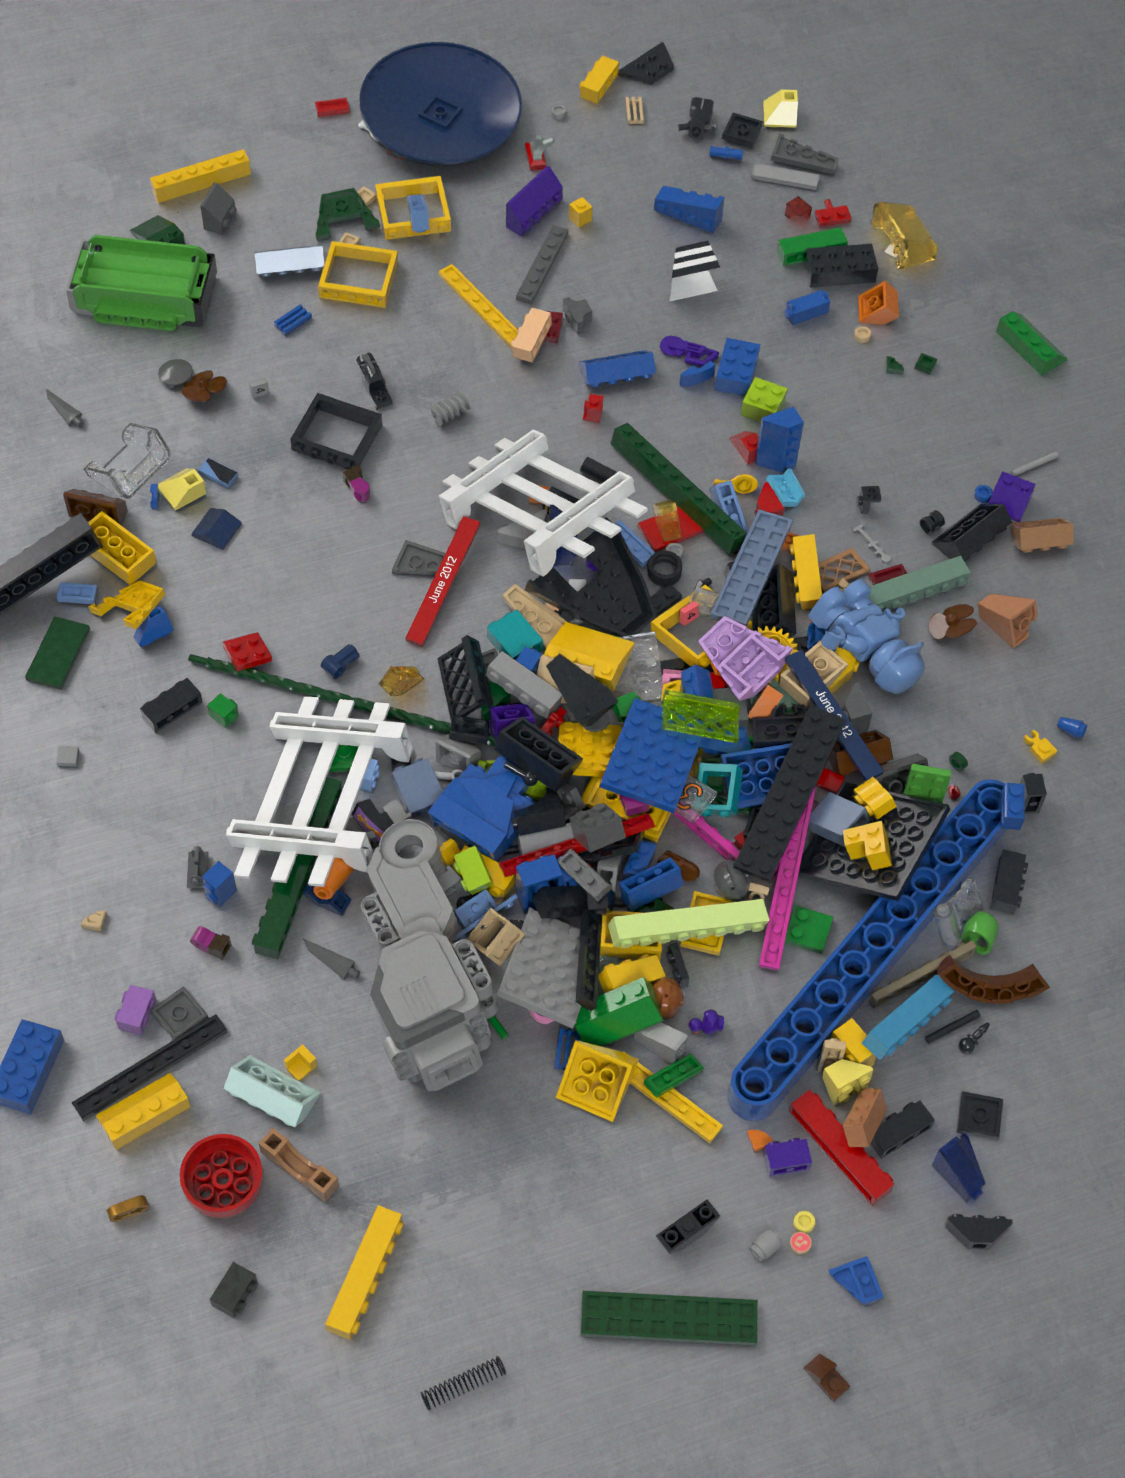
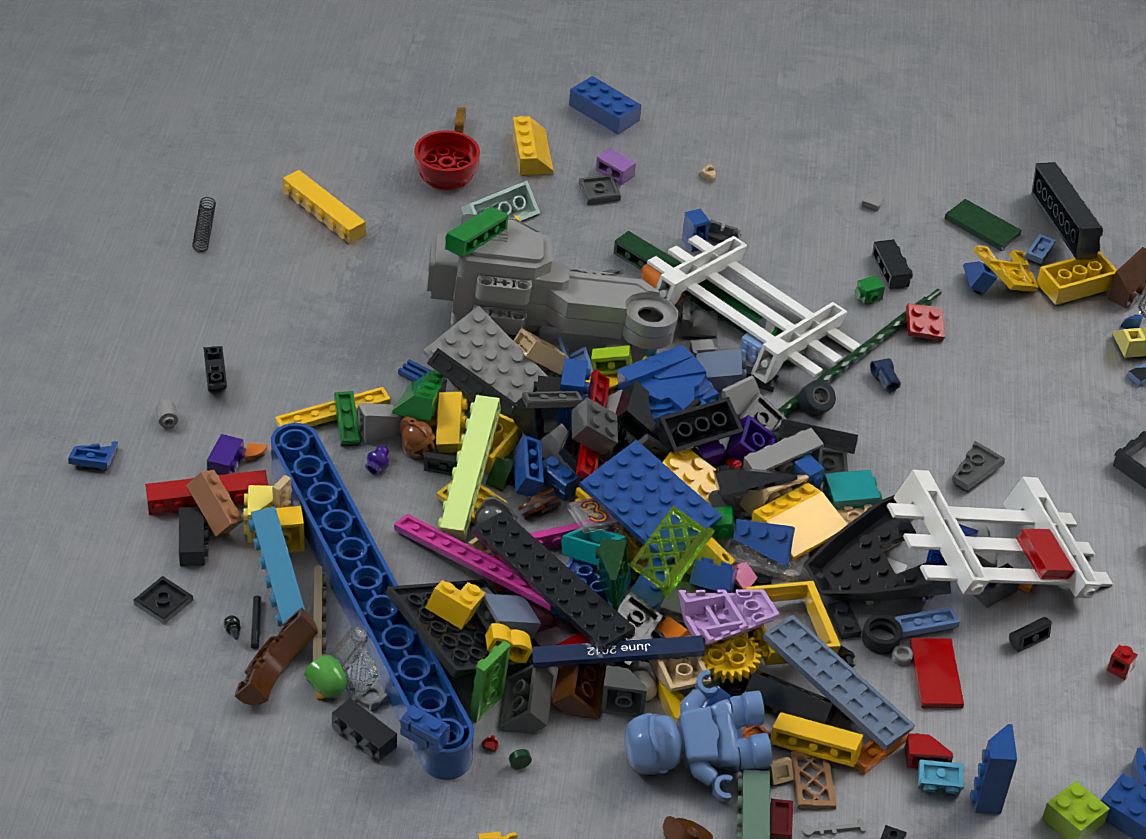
camera: 115 degrees right, 15 degrees down
black tile [71,1014,228,1121] -> none
leg [190,926,232,960] -> none
dark blue slope [191,508,242,550] -> none
pearl dark grey brick [209,1262,258,1318] -> none
medium nougat arch [258,1127,339,1203] -> none
leg [343,465,370,502] -> none
black slope [351,798,402,853] -> none
clear yellow slope [379,666,424,696] -> none
red tile [405,516,481,647] -> none
yellow slope [556,1040,639,1122] -> none
dark green plate [580,1291,757,1346] -> none
dark green brick [611,422,747,555] -> none
clear yellow slope [653,500,682,542] -> none
coral tile [680,601,699,626] -> none
clear brick [688,587,718,618] -> none
medium blue slope [709,480,748,532] -> none
yellow piece [713,474,758,494] -> none
red slope [730,431,759,465] -> none
green plate [785,905,834,954] -> none
tile [789,1232,812,1255] -> none
light yellow tile [793,1211,815,1234] -> none
reddish brown slope [803,1354,851,1403] -> none
clear blue slope [931,1133,986,1203] -> none
black slope [945,1214,1013,1250] -> none
black brick [1020,773,1047,814] -> none
none -> green brick [445,206,509,258]
none -> dark green slope [595,538,629,611]
none -> blue wing [733,519,795,567]
none -> black wheel [798,380,836,416]
none -> red piece [1016,529,1075,579]

